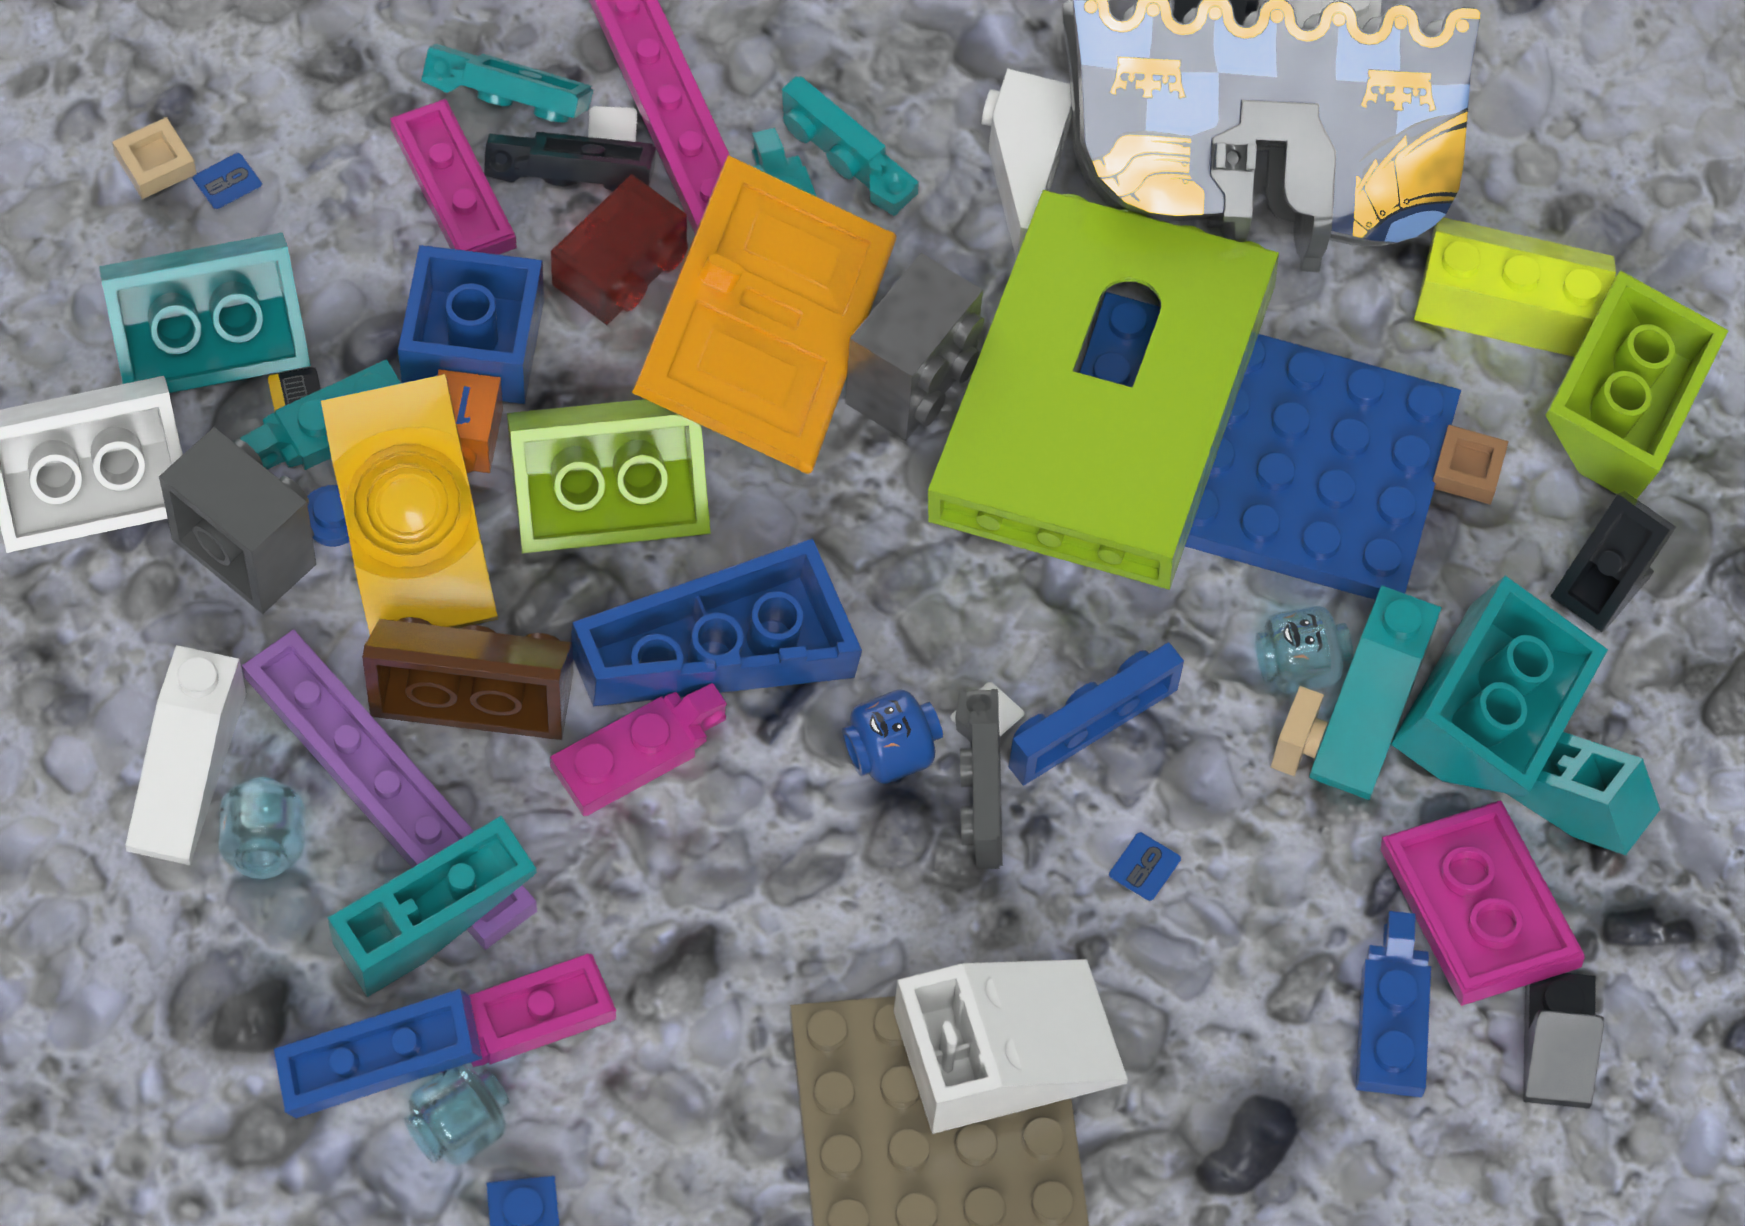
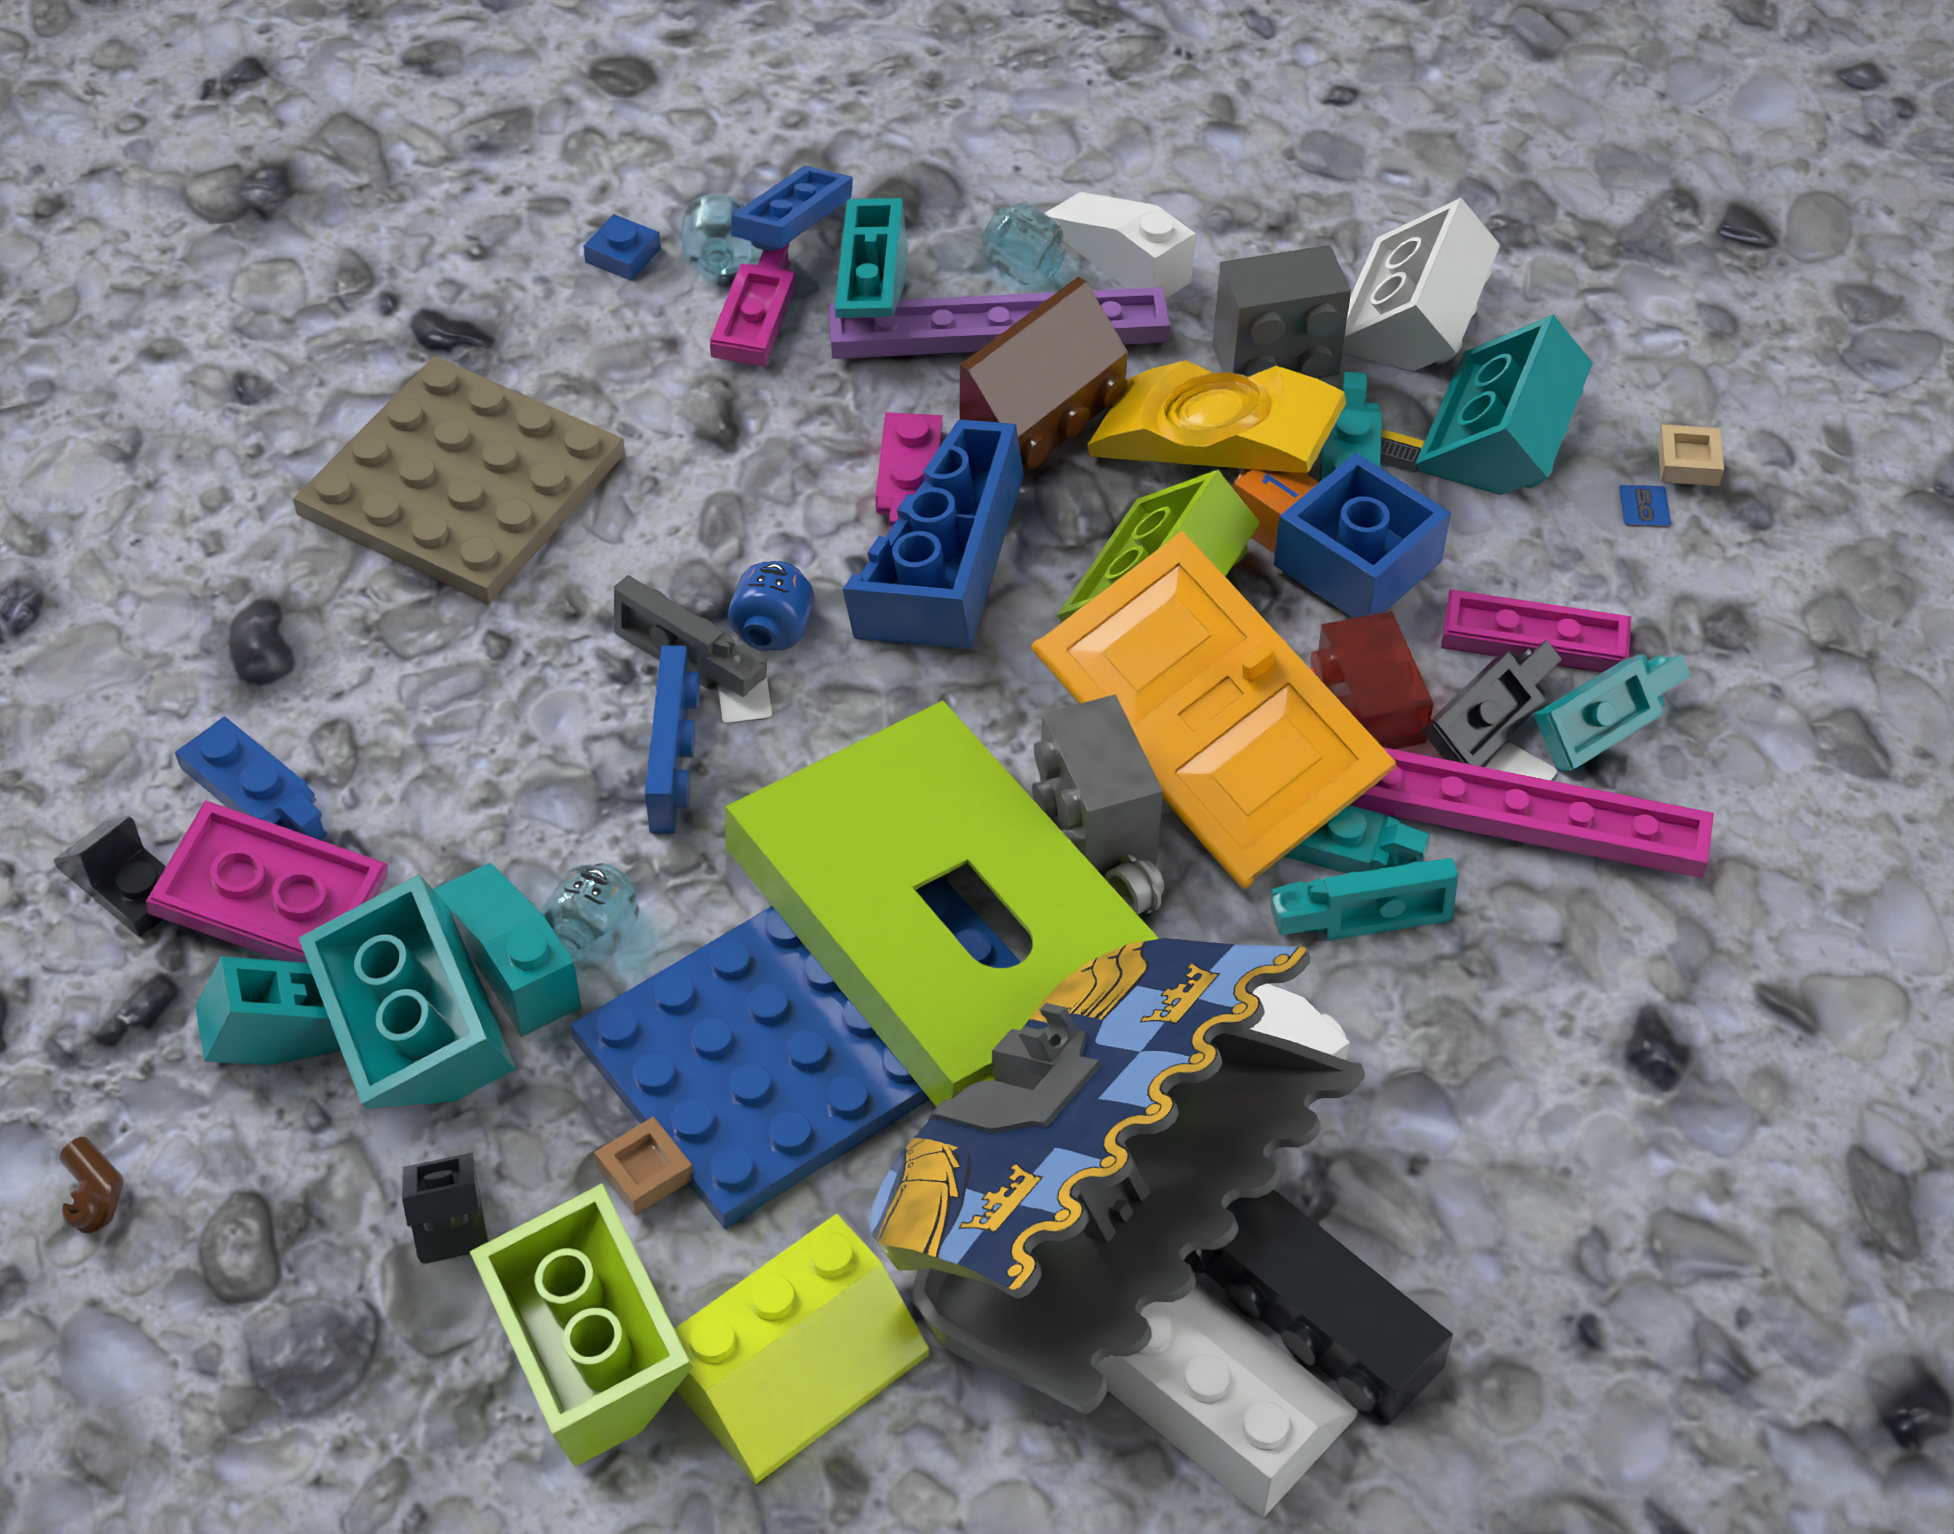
camera: 130 degrees right, 10 degrees down
white slope [894,959,1128,1134] -> none
blue sticker [1109,832,1181,901] -> none
tan plate [1270,686,1328,777] -> none

